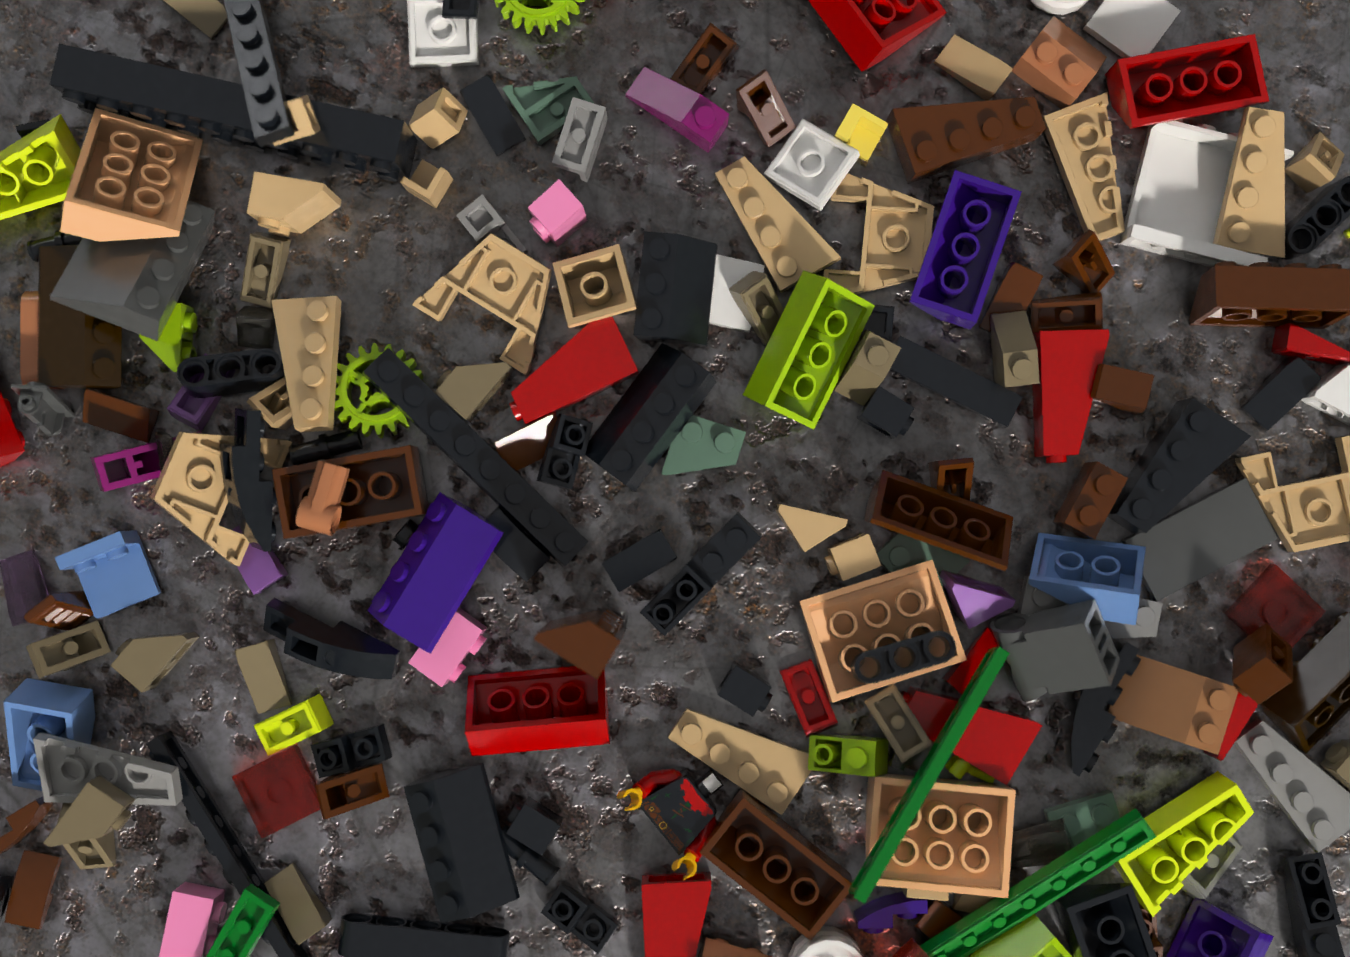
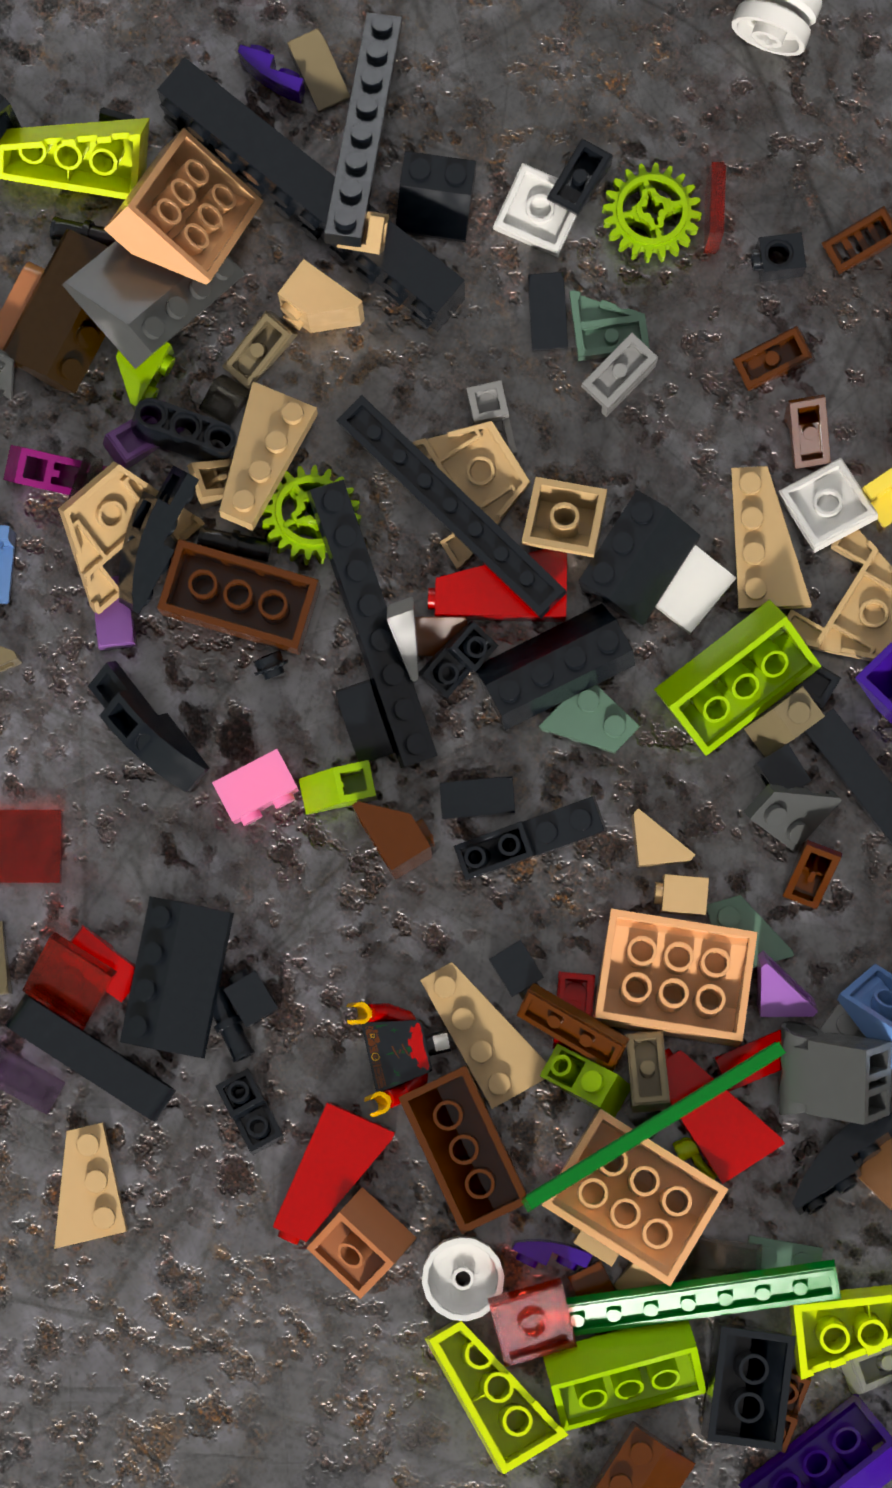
camera: 30 degrees right, 5 degrees down
reddish brown slope [82,388,159,443] -> none
dark tan slope [234,639,293,714] -> none
neon yellow slope [253,694,334,756] -> none
nougat piece [296,460,350,536] -> none
black slope [311,724,392,778] -> none
reddish brown slope [315,763,390,820] -> none
dark purple slope [367,492,504,653] -> none
tan panel [400,159,453,208] -> none
tan panel [408,87,468,149] -> none
dark tan slope [434,362,514,422] -> none
red slope [465,666,610,756] -> none
bright pink brick [527,179,587,248] -> none
magenta slope [625,67,729,153] -> none
dark tan slope [729,271,784,348] -> none
black beam [851,630,956,684] -> none
reddish brown slope [864,470,1013,571] -> none
none -> clear red tile [22,932,117,1030]
none -> red slope [61,925,135,1003]
none -> dark purple slope [238,44,305,104]
none -> lime slope [299,760,378,815]
none -> black plate [336,395,567,619]
none -> light grey slope [387,597,419,682]
none -> black slope [396,151,476,243]
none -> reddish brown tile [516,983,630,1072]
none -> dark grey wing [744,784,842,852]

